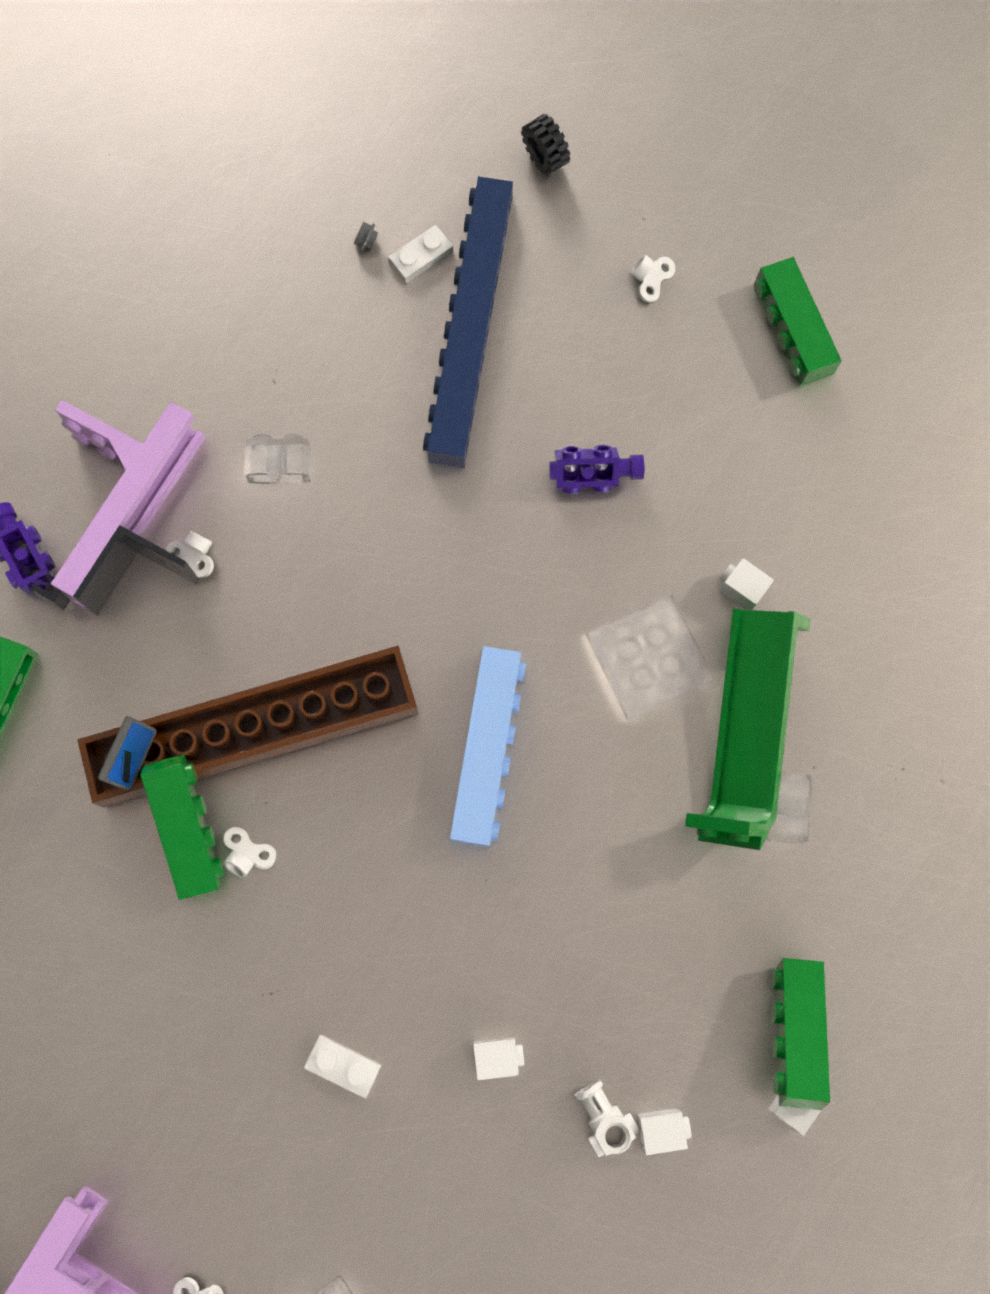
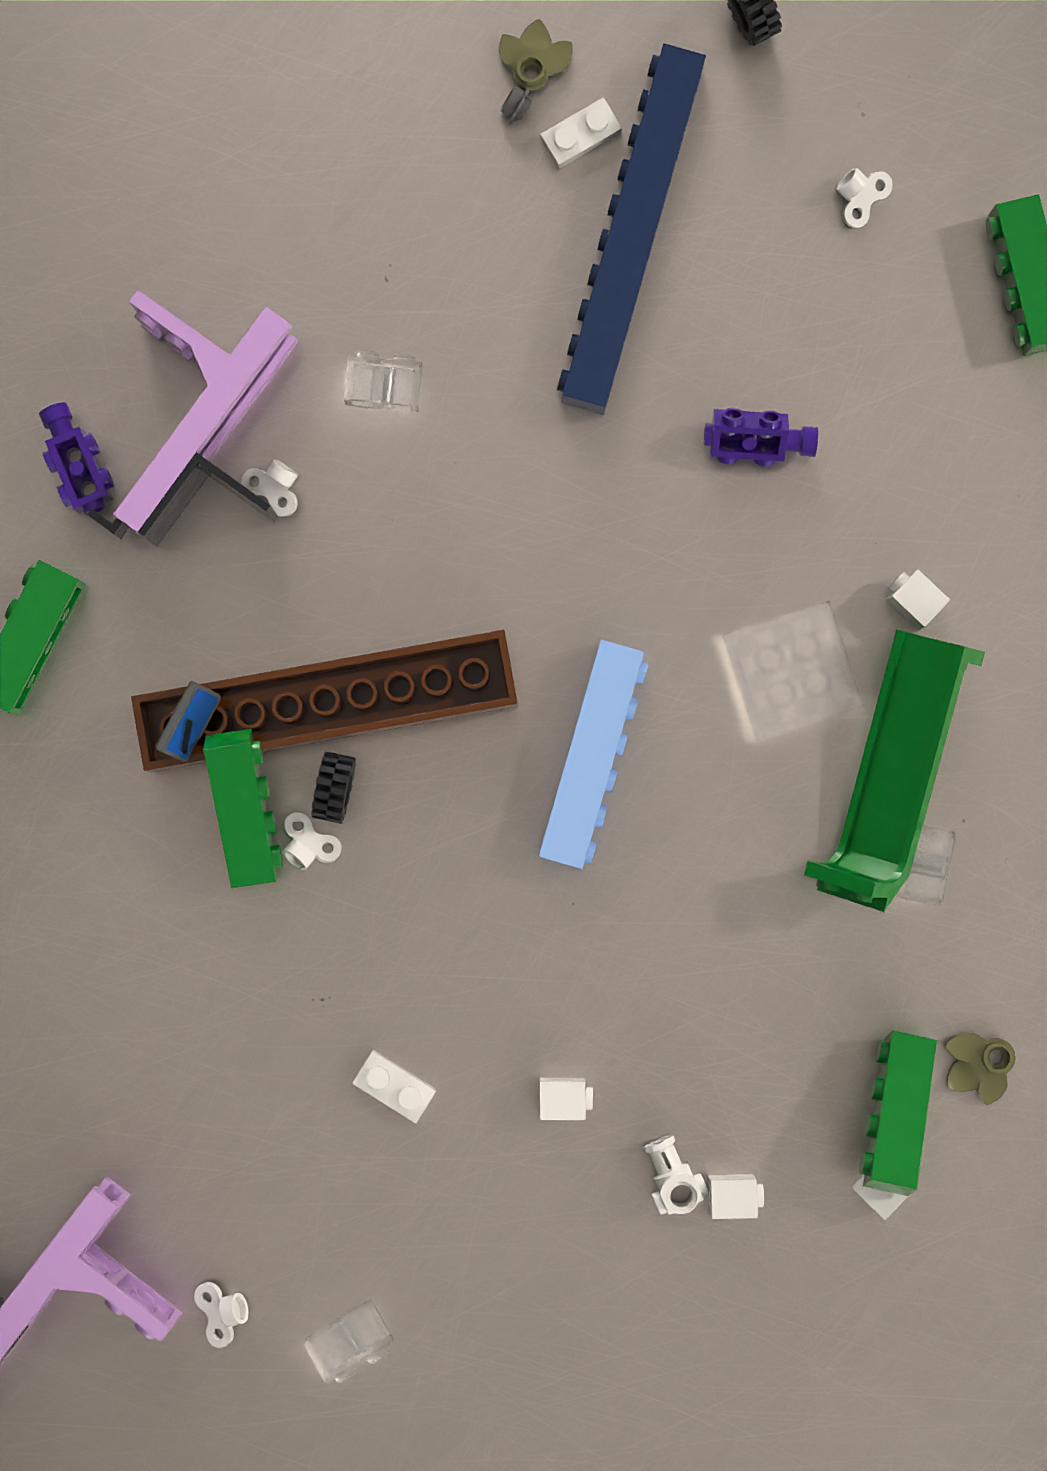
camera: 10 degrees right, 10 degrees up
none -> black tyre [311,752,356,824]
none -> olive plate [499,19,572,91]
none -> olive plate [945,1033,1016,1105]

